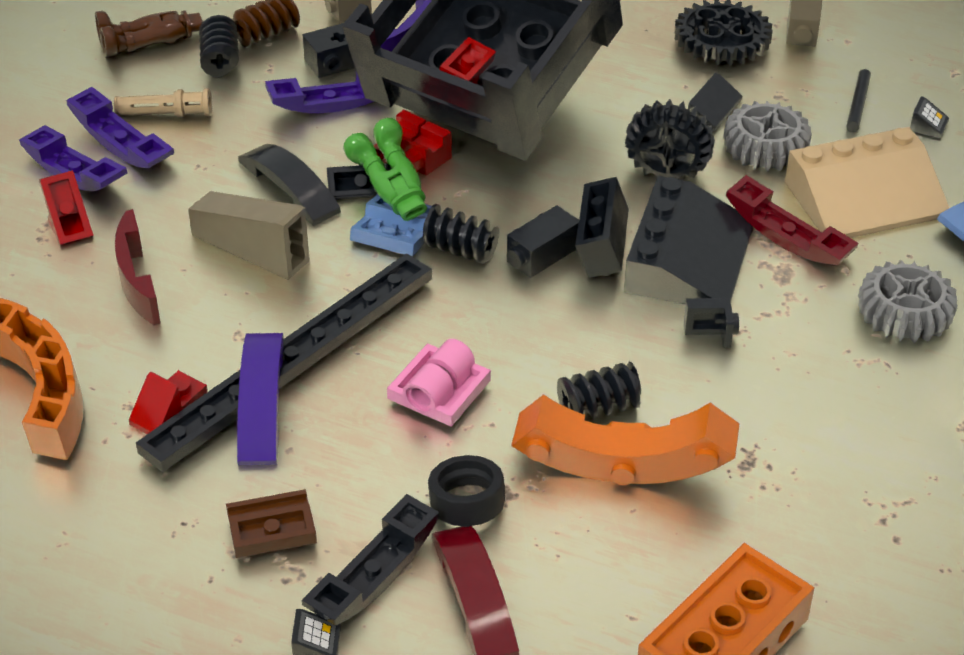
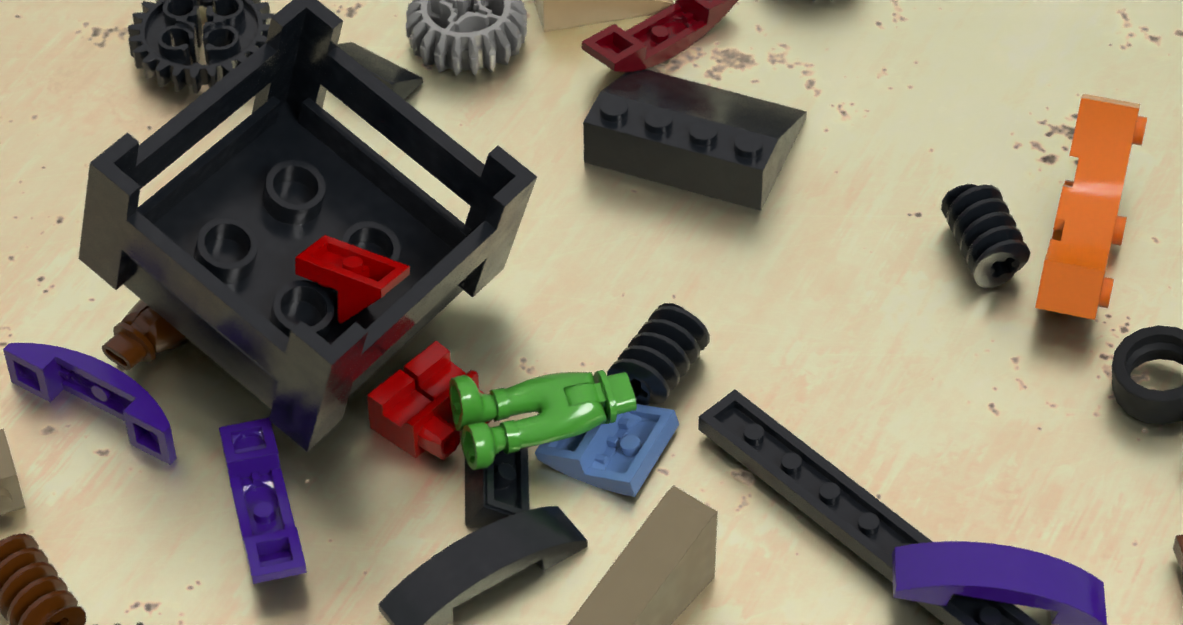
camera: 85 degrees left, 5 degrees up
black brick [302,23,355,78] -> none
bright pink plate [387,339,491,427] -> none
black brick [507,205,579,278] -> none
black brick [575,177,629,278] -> none
black gear [625,99,715,180] -> none
black bracket [684,298,739,348] -> none

